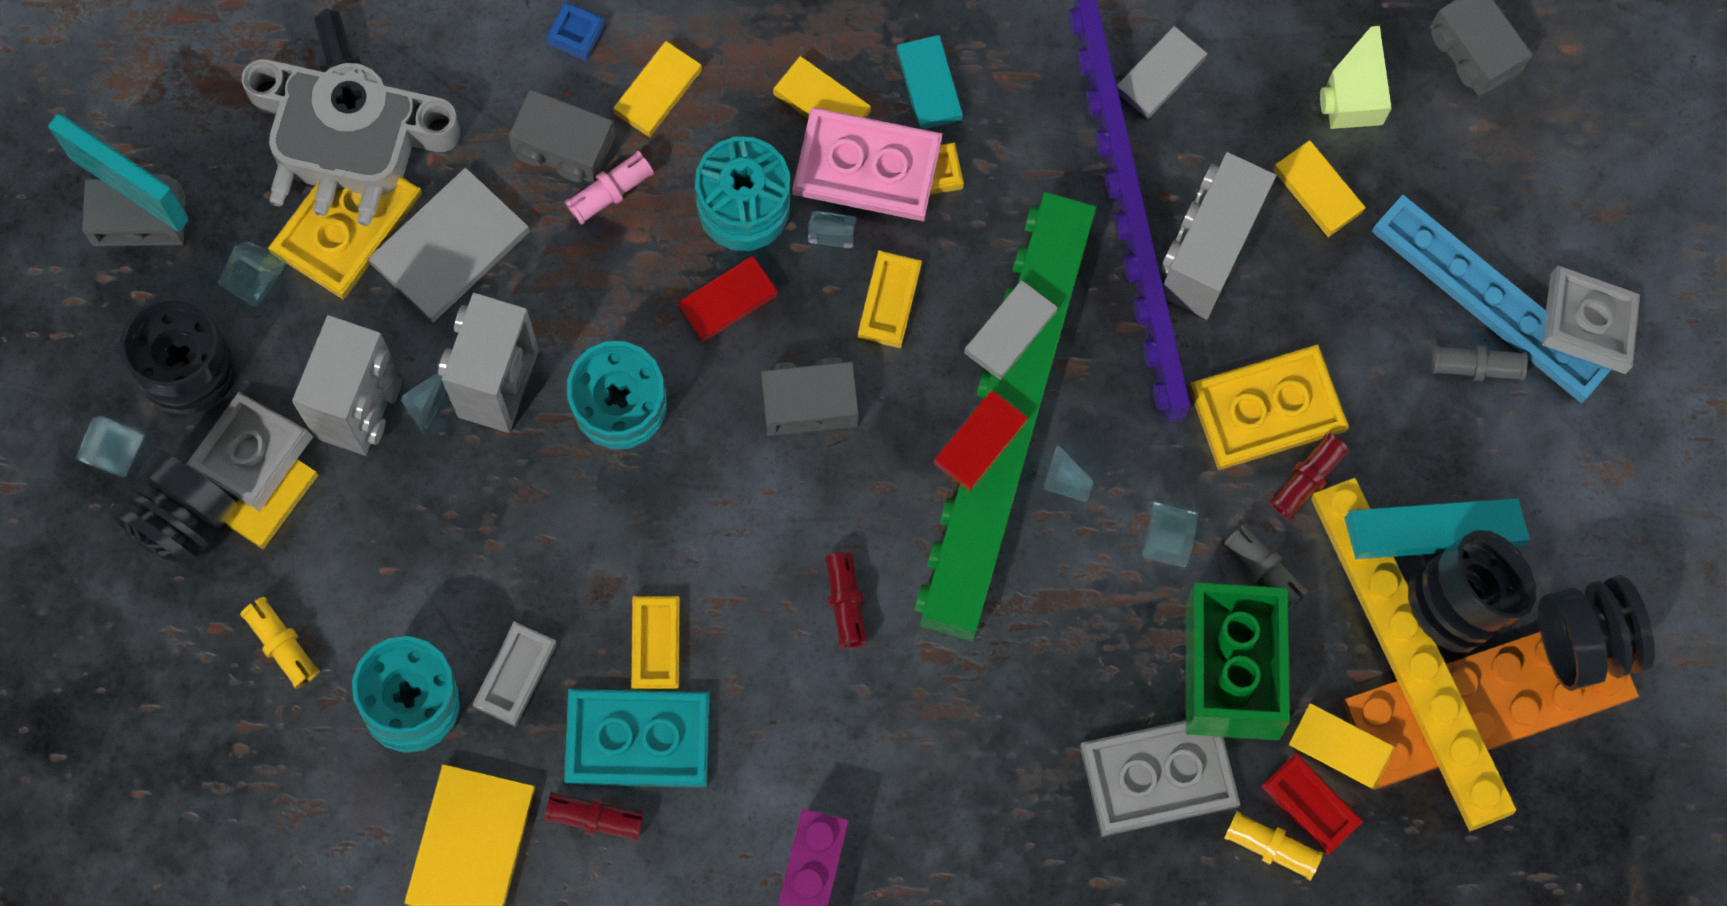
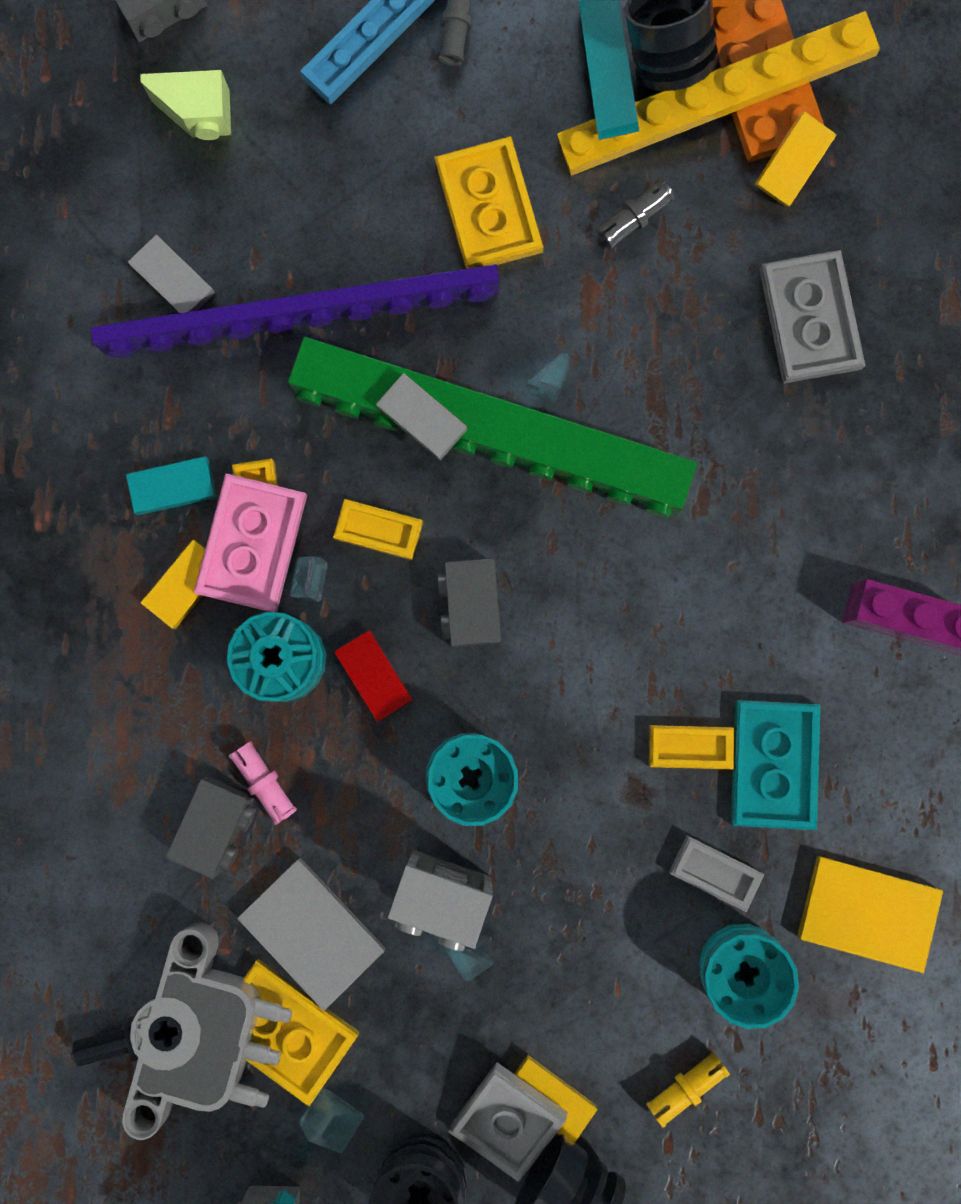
camera: 80 degrees left, 10 degrees up
light grey brick [292,315,402,456] -> none
dark red pin [544,792,644,841] -> none
blue tile [546,1,605,61] -> none
yellow tile [613,41,702,138] -> none
dark red pin [824,552,868,649] -> none
red tile [934,390,1028,492] -> none
clear light blue slope [1142,502,1198,567] -> none
light grey brick [1160,152,1276,320] -> none
green brick [1186,582,1290,740] -> none
yellow pin [1224,811,1324,881] -> none
red tile [1261,753,1363,855] -> none
dark red pin [1269,433,1349,520] -> none
yellow tile [1273,140,1366,238] -> none

